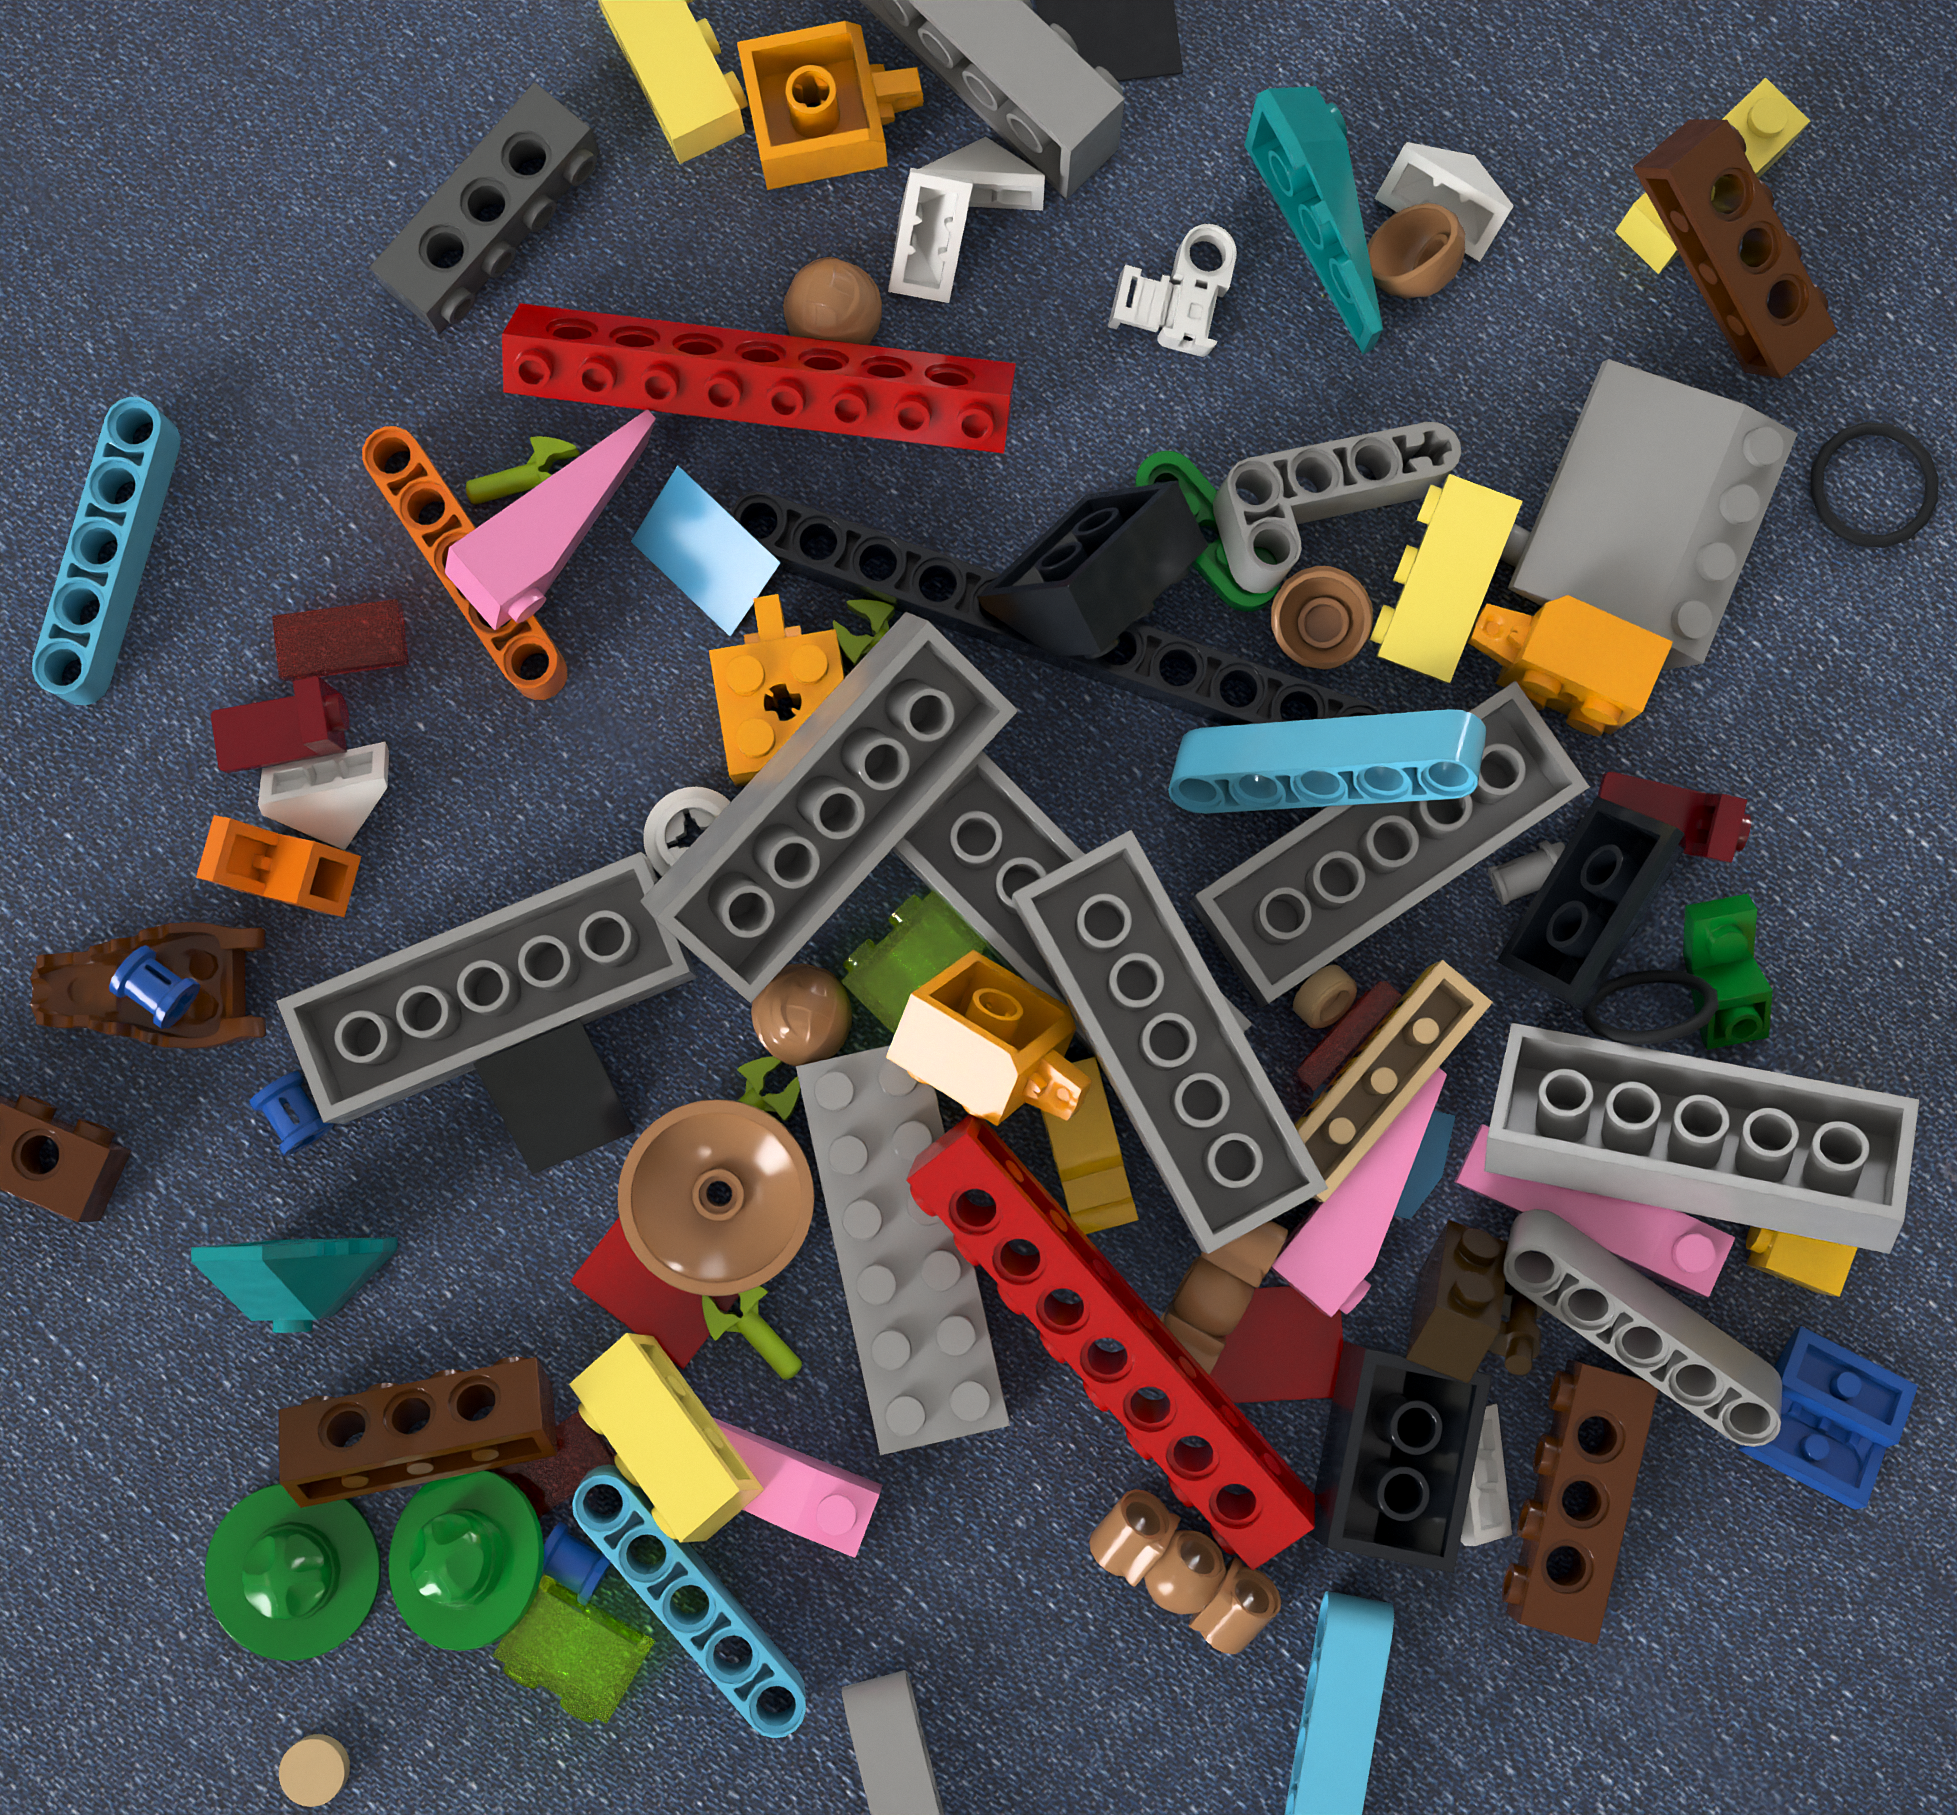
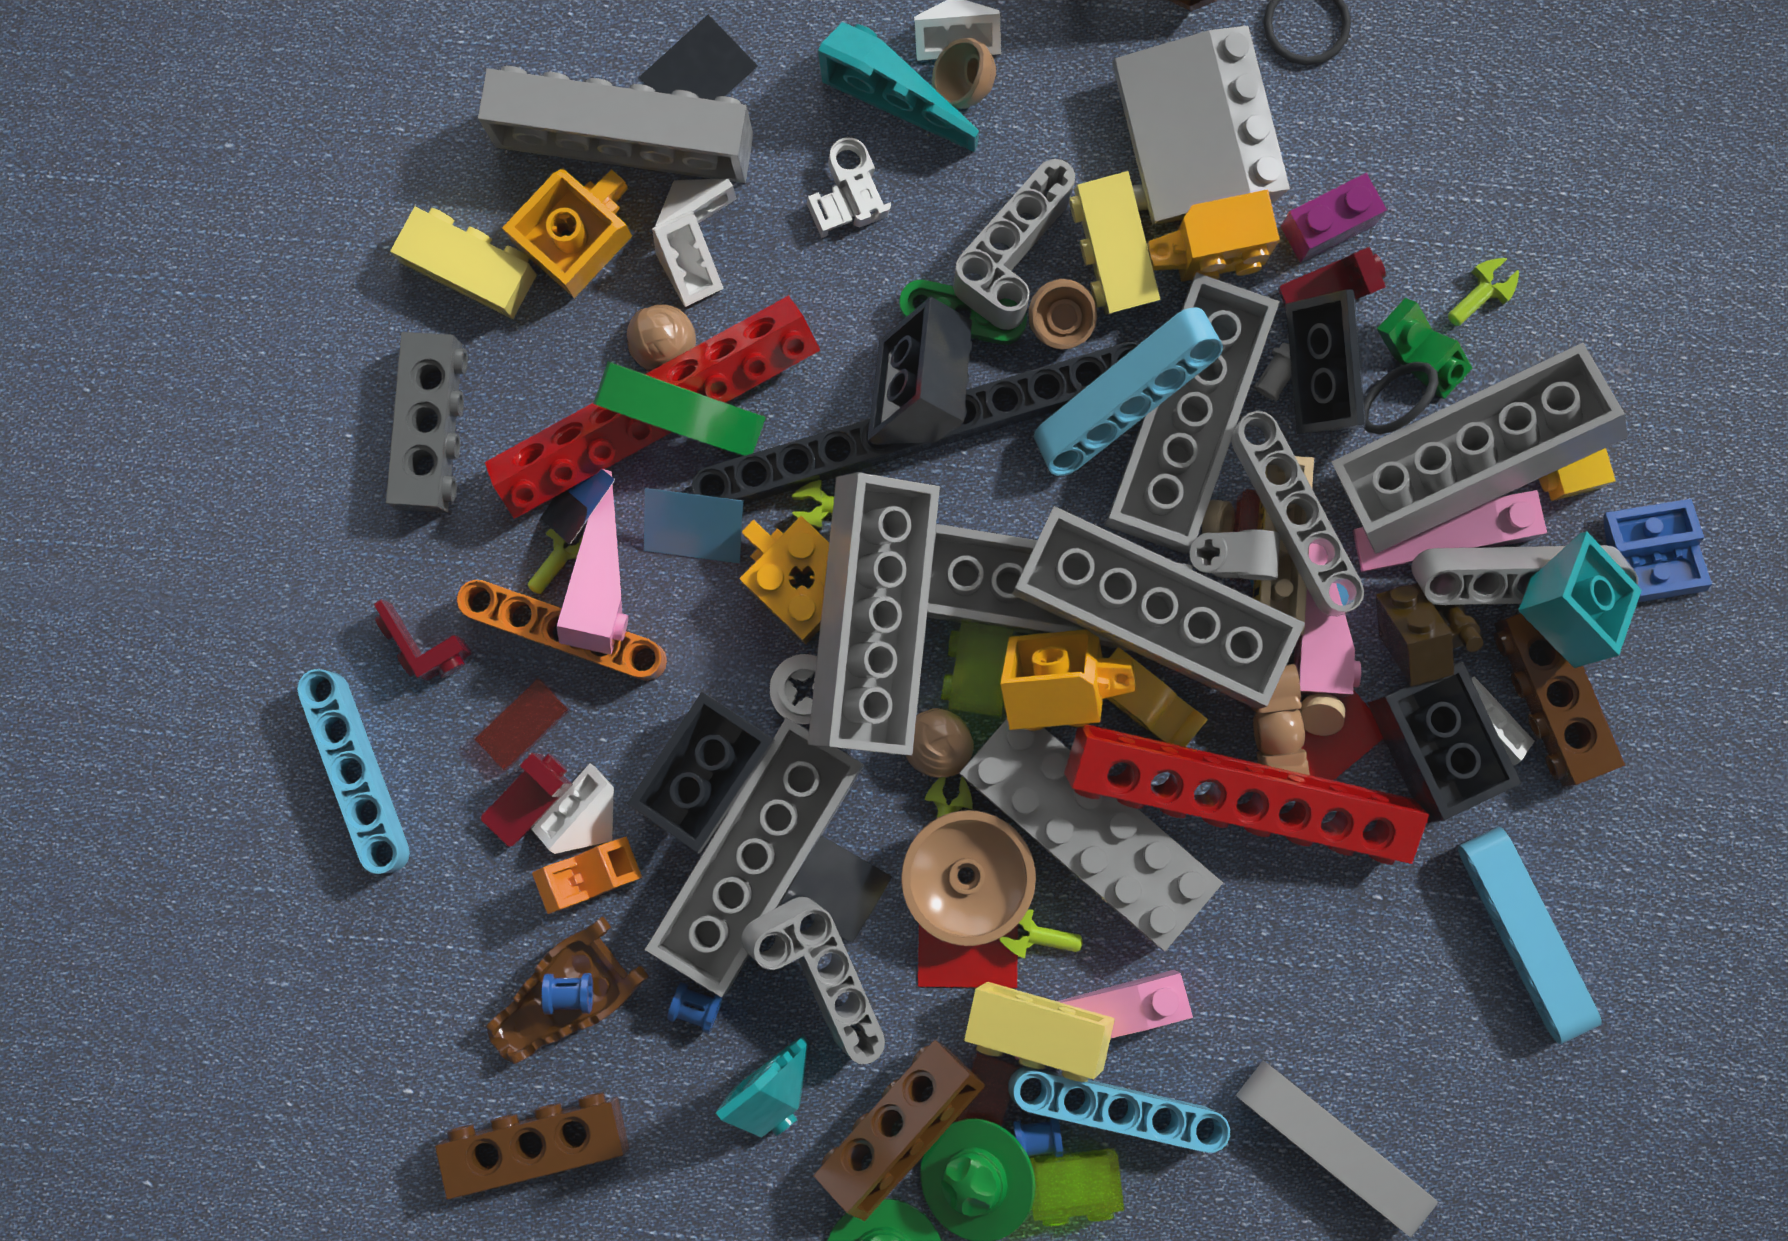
camera: 30 degrees left, 0 degrees up
medium nougat piece [1089,1489,1281,1654] -> none
none -> dark red bracket [374,599,473,681]
none -> sticker [541,468,615,544]
none -> green slope [593,361,766,456]
none -> black slope [627,692,775,853]
none -> light grey beam [741,897,885,1064]
none -> light grey piece [1190,530,1280,580]
none -> light grey beam [1231,411,1364,617]
none -> magenta brick [1280,172,1387,263]
none -> tan tile [1300,693,1345,736]
none -> lime bar [1448,258,1519,326]
none -> teal slope [1518,531,1642,668]

